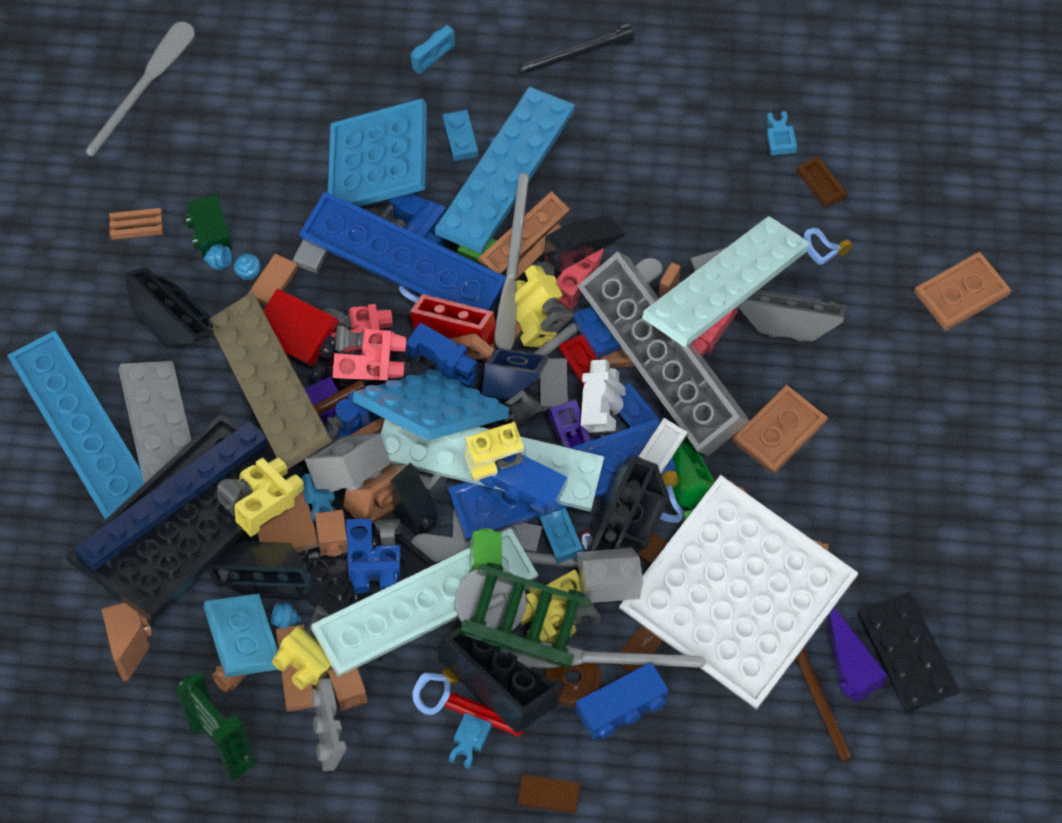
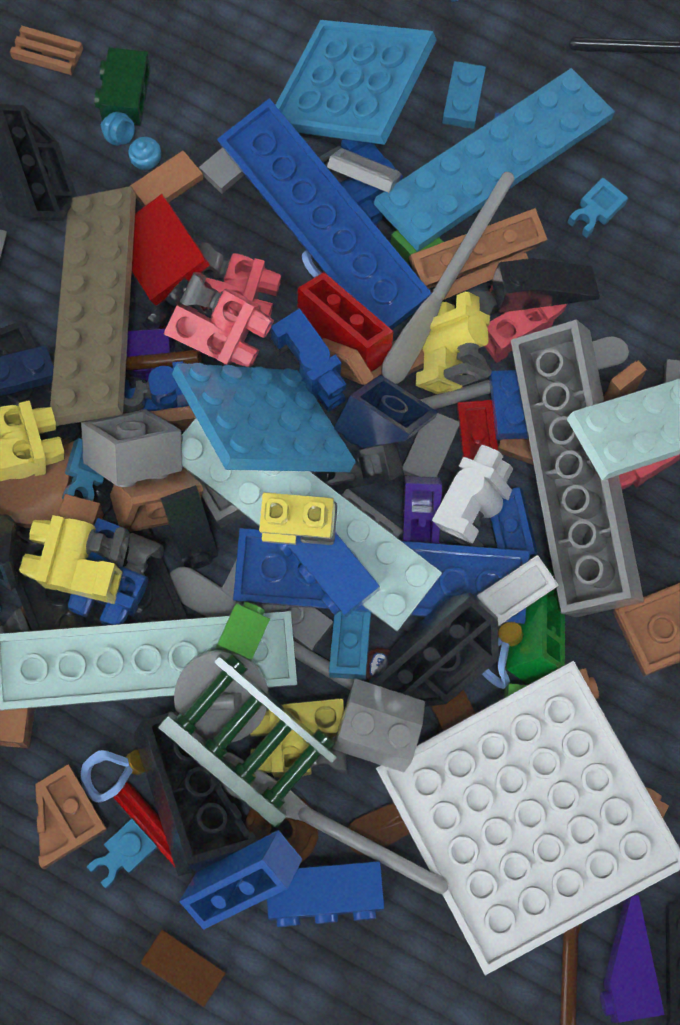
camera: 20 degrees right, 10 degrees up
none -> light yellow hips [19,515,131,604]
none -> nougat wing [35,764,107,869]
none -> blue brick [179,830,302,930]
none -> light grey tile [327,148,401,193]
none -> dark azure plate [567,178,628,238]

